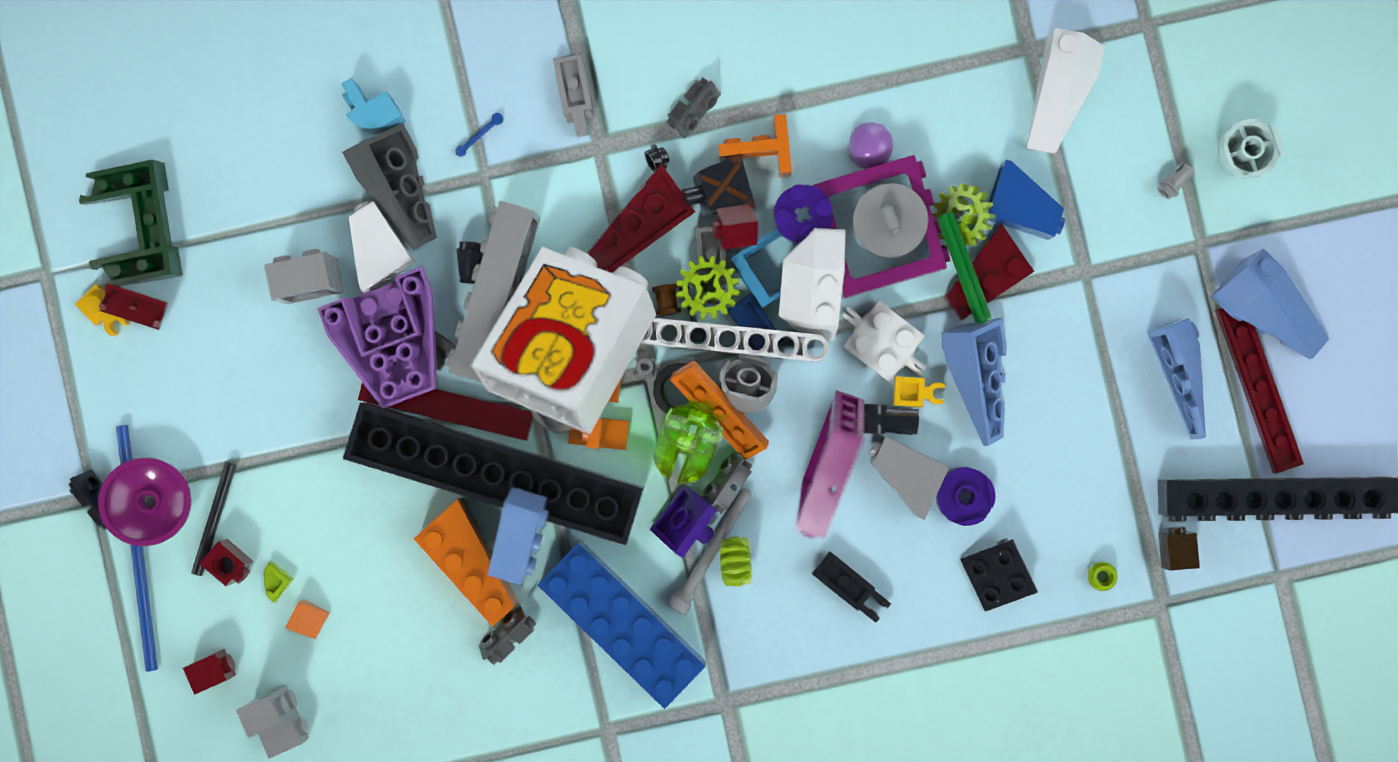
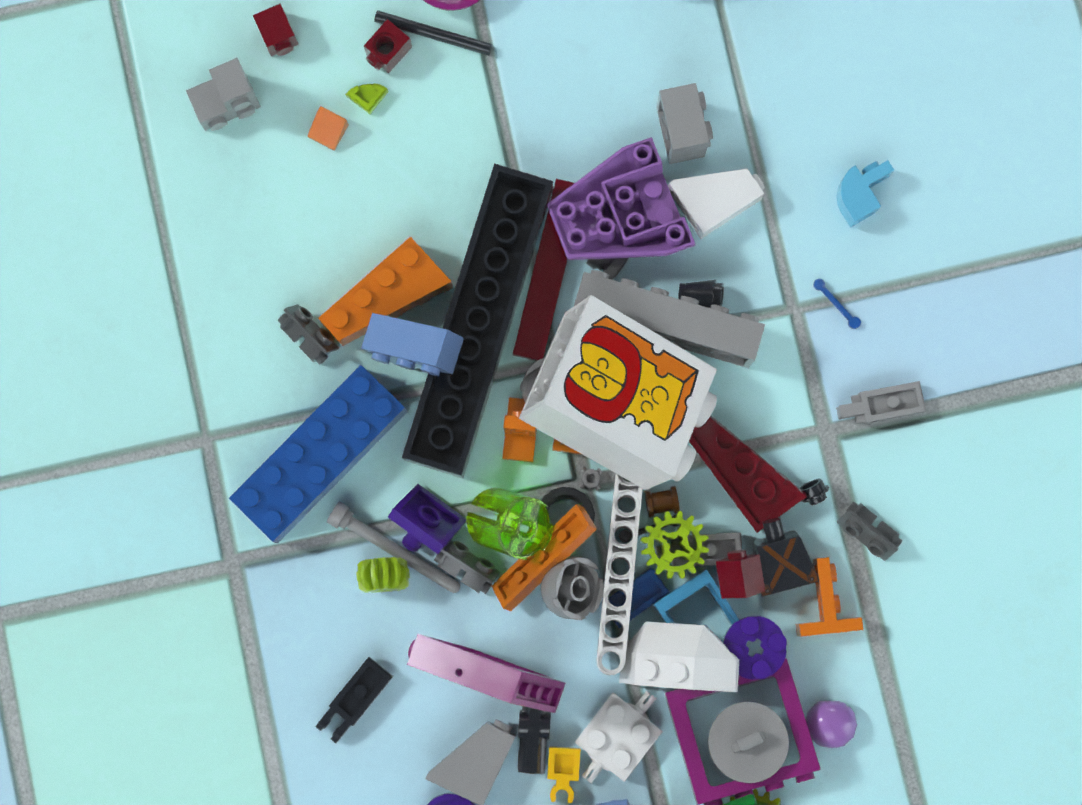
camera: 90 degrees right, 5 degrees down
dark grey wedge [342,123,437,250] -> none

